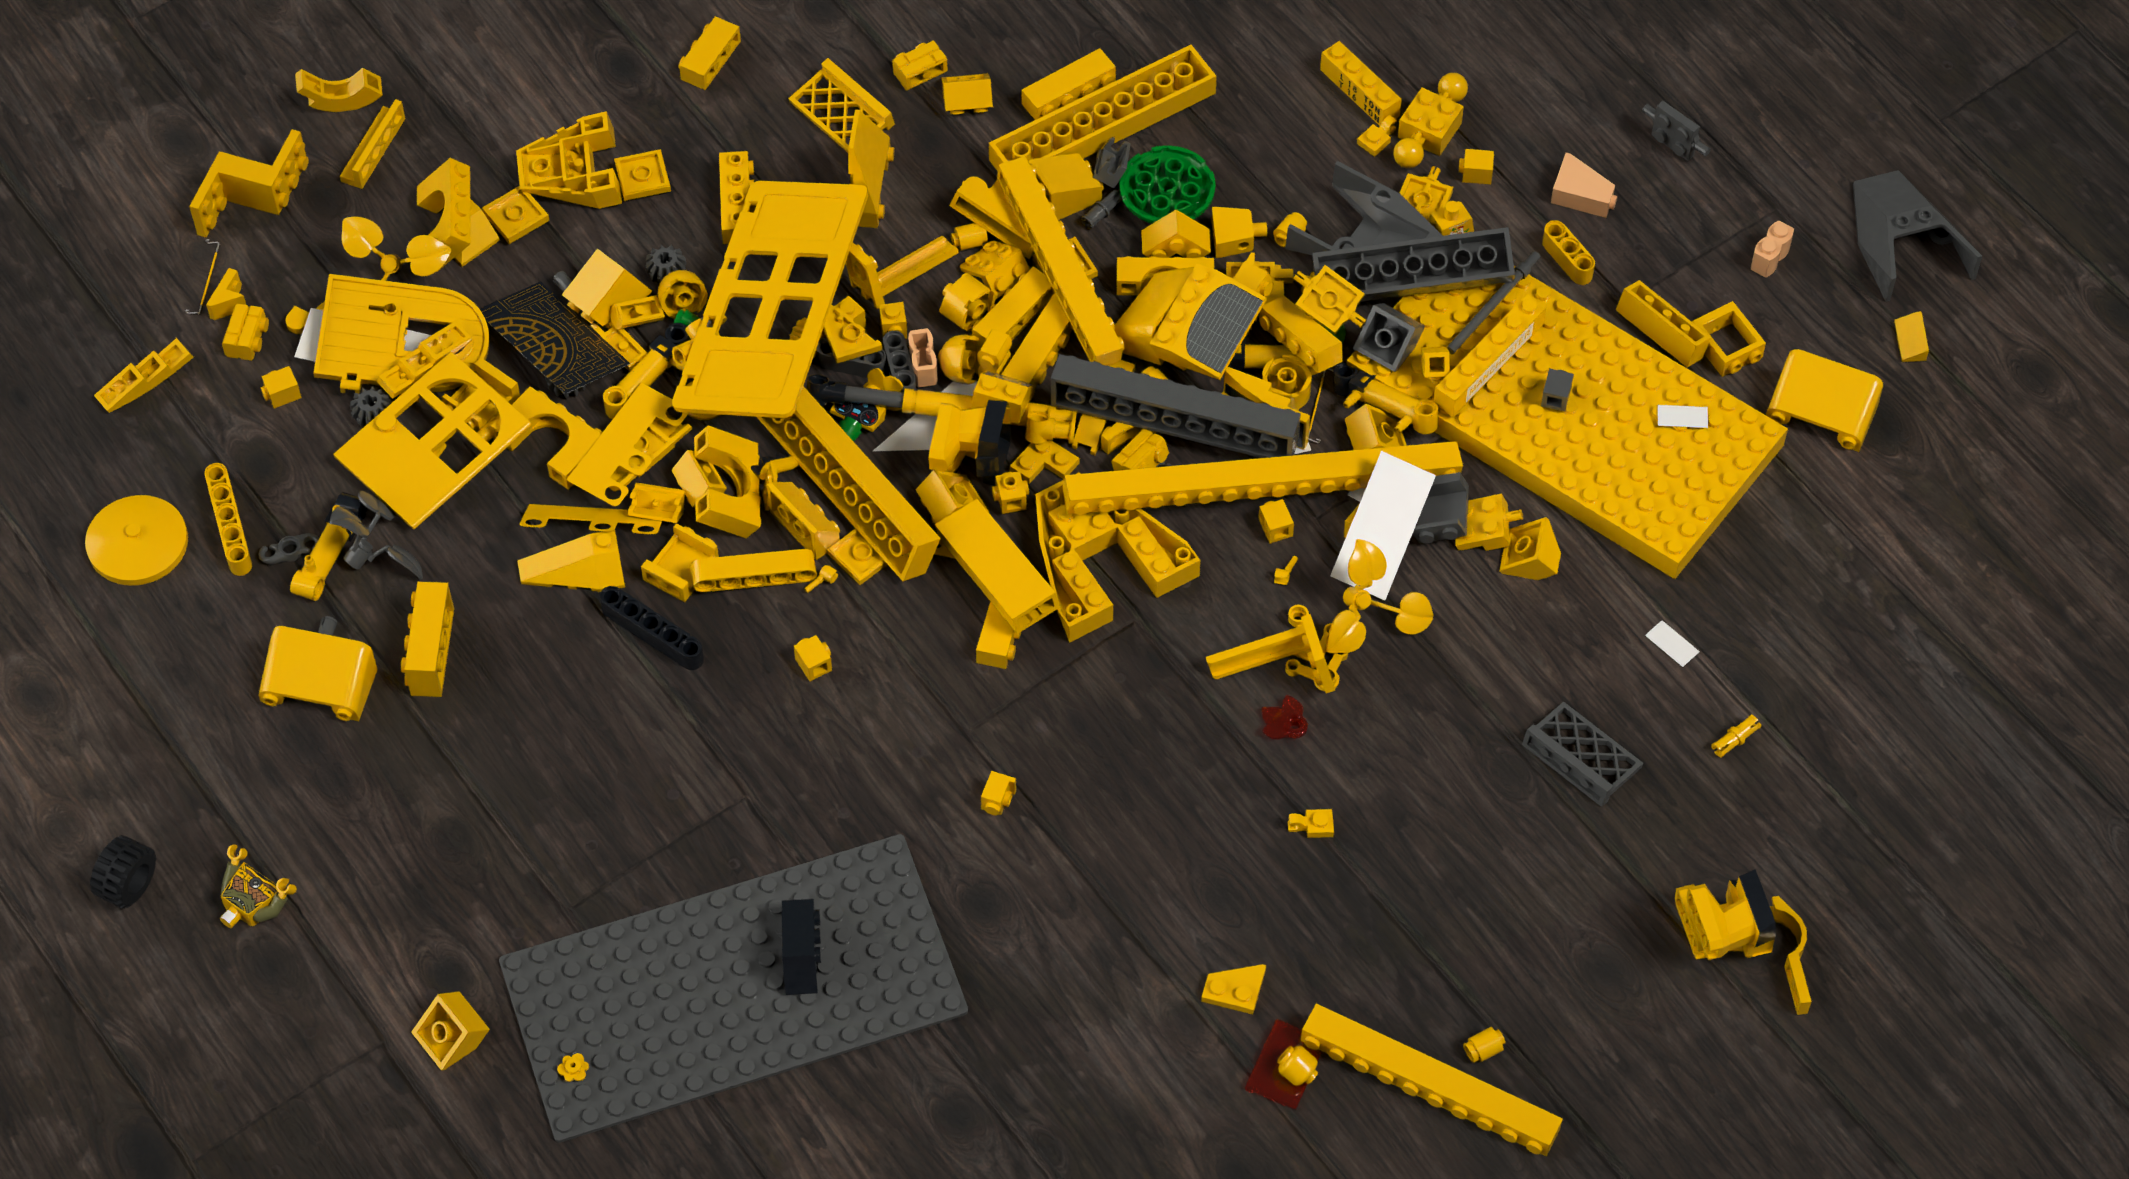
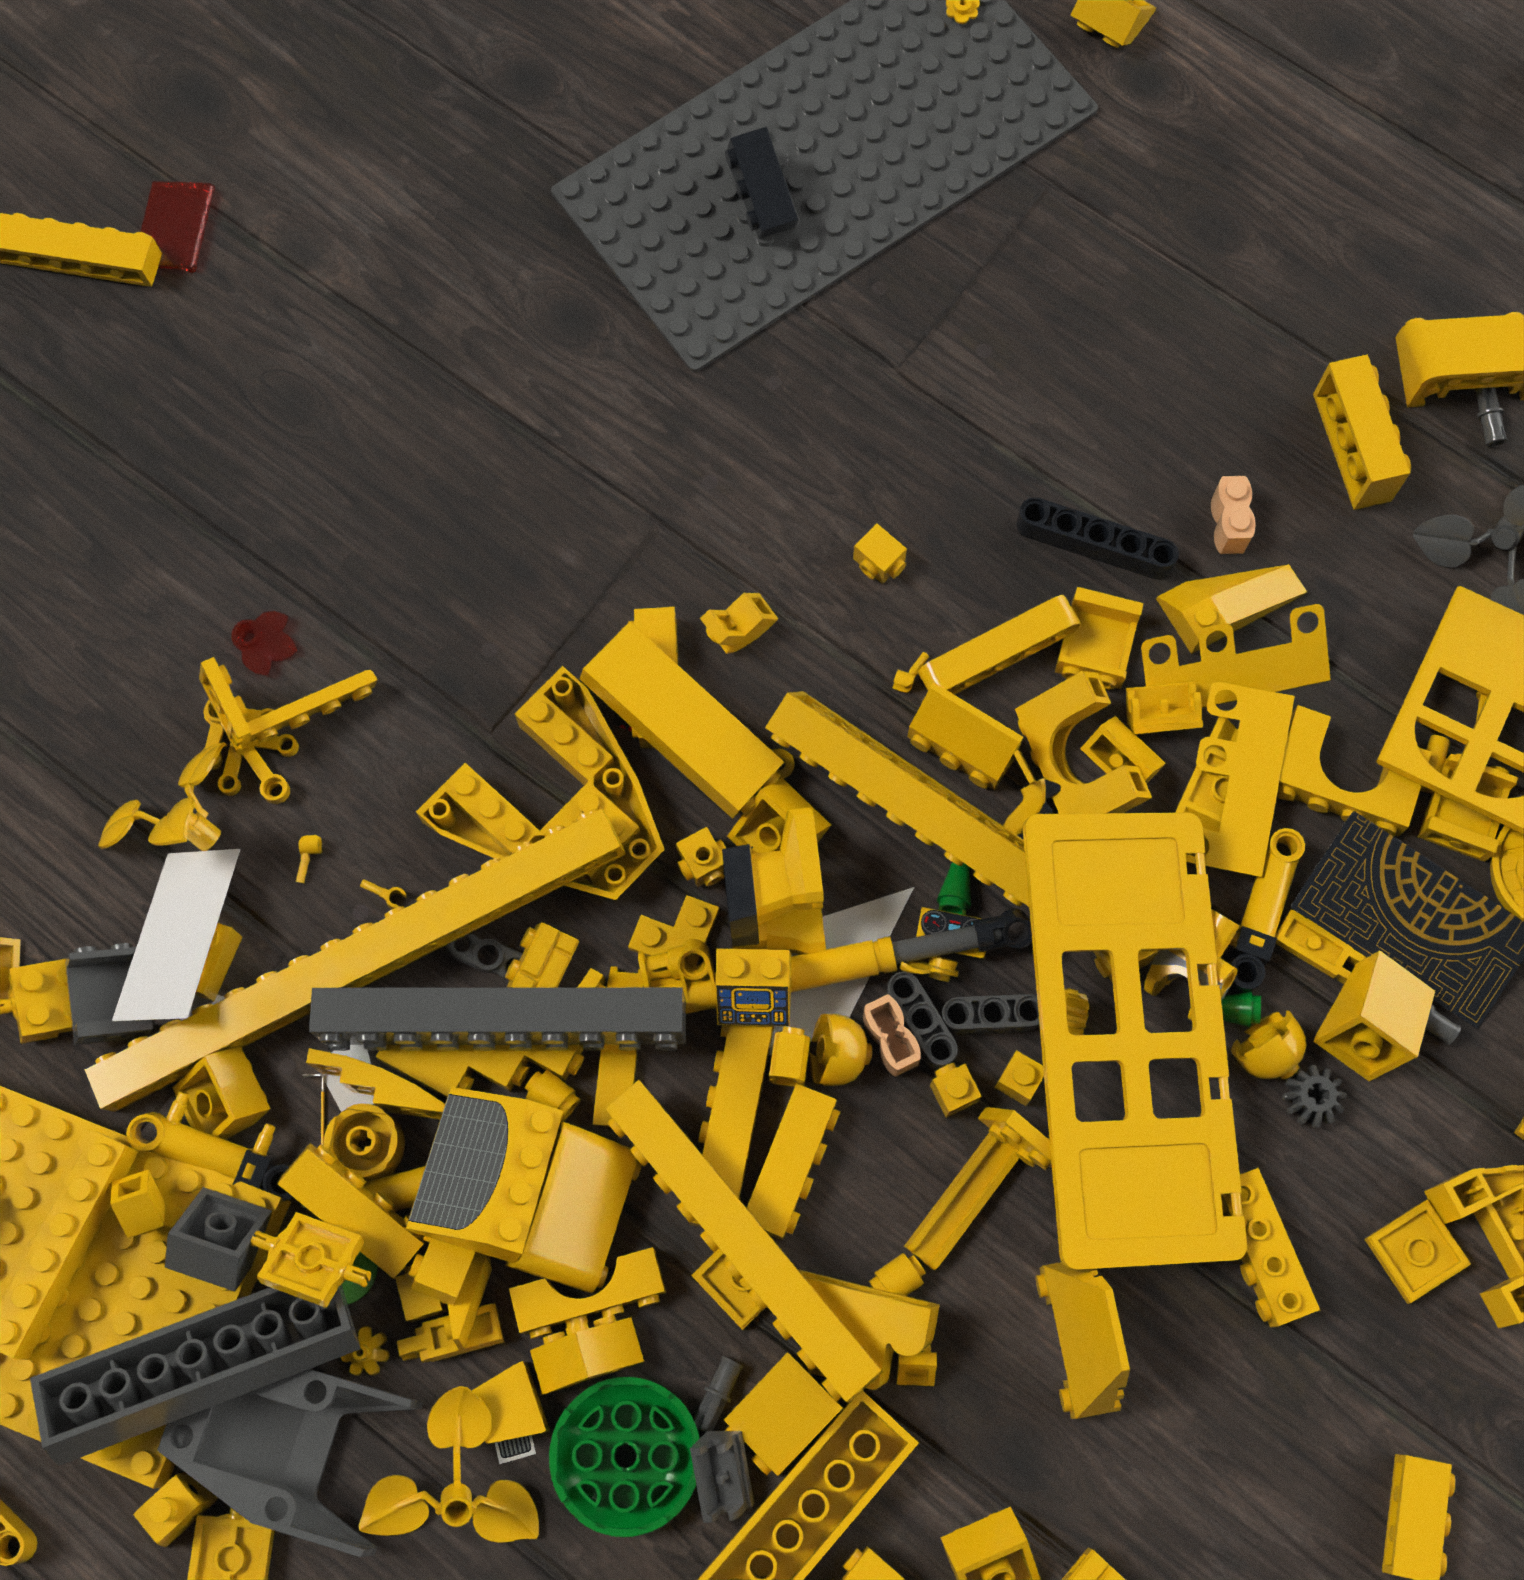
camera: 165 degrees right, 15 degrees up
torso [220,845,297,929] -> none
yellow brick [610,295,665,329] -> none
yellow fence [788,58,895,153] -> none
yellow wing [812,301,882,363] -> none
yellow tile [827,528,888,585] -> none
yellow brick [939,273,996,331] -> none
yellow bracket [960,241,1030,300] -> none
yellow brick [981,771,1016,816] -> none
yellow wing [1201,964,1266,1015] -> none
yellow brick [1259,499,1294,544] -> none
yellow brick [1273,212,1307,247] -> none
yellow head [1277,1046,1318,1086] -> none
yellow plate [1287,809,1334,838] -> none
dark grey bar [1447,251,1541,354] -> none
none -> yellow plant [359,1386,539,1543]
none -> yellow hand [360,879,407,910]
none -> yellow brick [700,592,778,654]
none -> light nougat brick [1211,476,1256,554]

